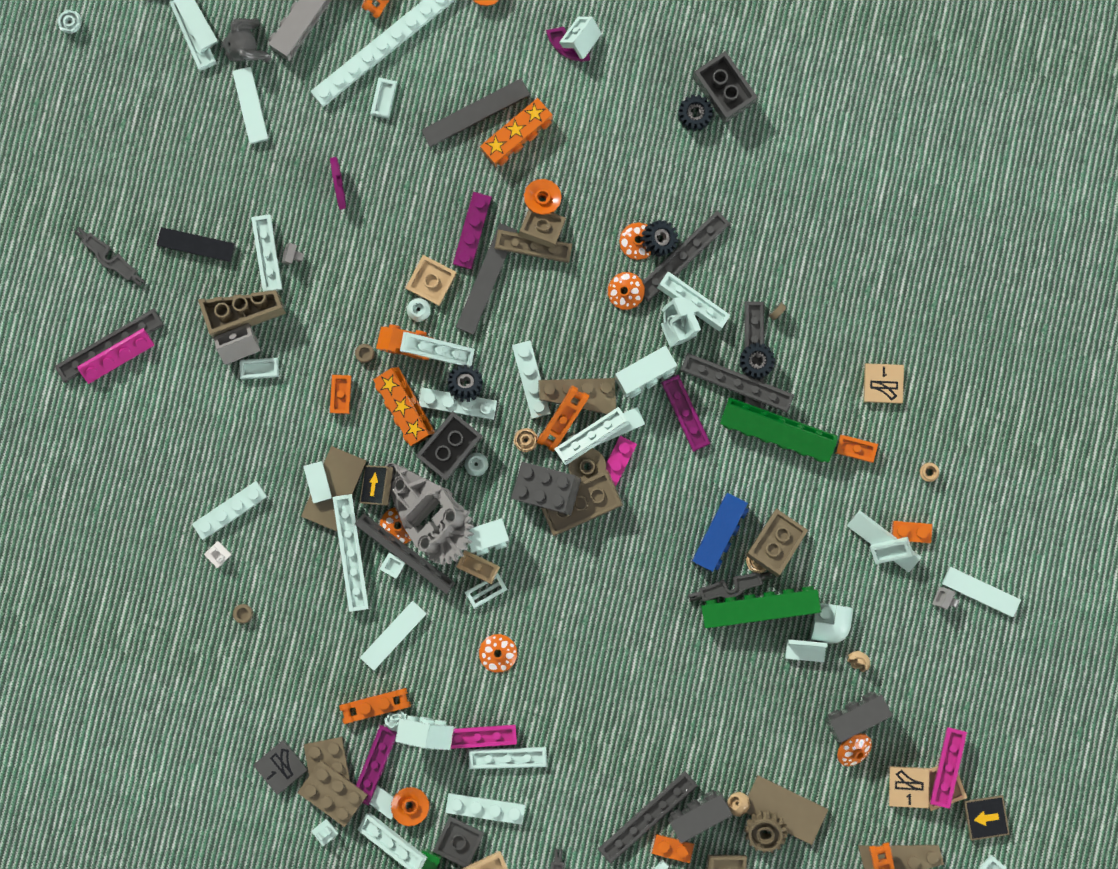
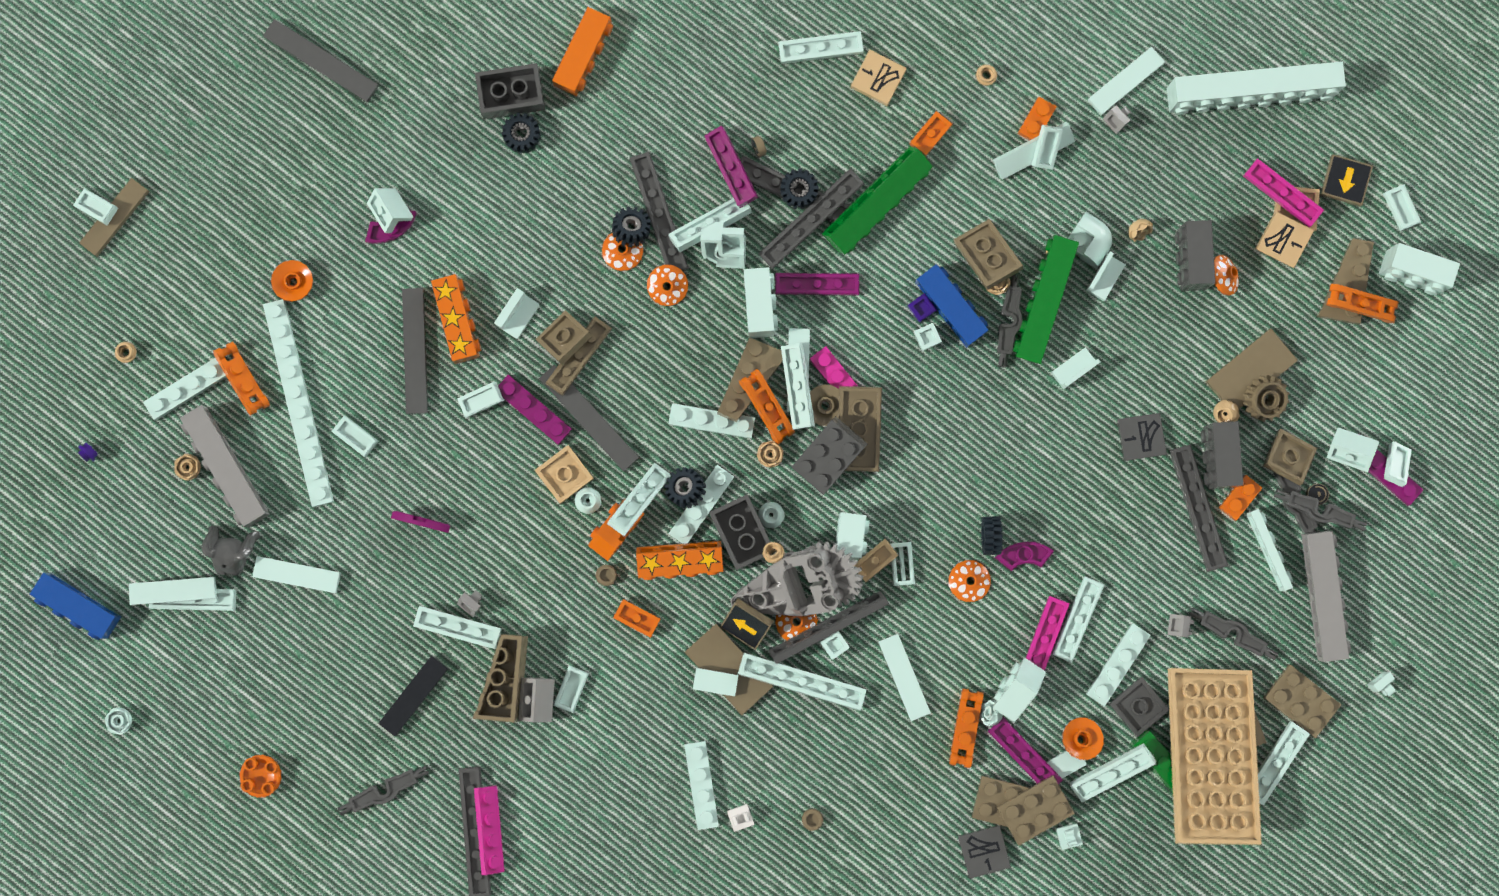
camera: 65 degrees left, 0 degrees up
orange dish [524,179,562,215] -> none
none -> orange dish [240,755,281,798]
none -> light aqua tile [457,382,504,418]
none -> light aqua panel [494,288,540,339]
none -> orange brick [552,7,613,96]
none -> magenta plate [704,125,758,208]
none -> tan plate [763,542,784,563]
none -> light aqua plate [778,31,864,64]
none -> dark purple tile [907,293,937,323]
none -> light aqua tile [913,323,942,351]
none -> black bush [981,516,1003,555]
none -> magenta tile [994,542,1054,571]
none -> light aqua panel [1051,347,1100,389]
none -> dark grey tile [1117,413,1167,461]
none -> light aqua brick [1166,61,1346,115]
none -> light grey tile [1167,614,1194,638]

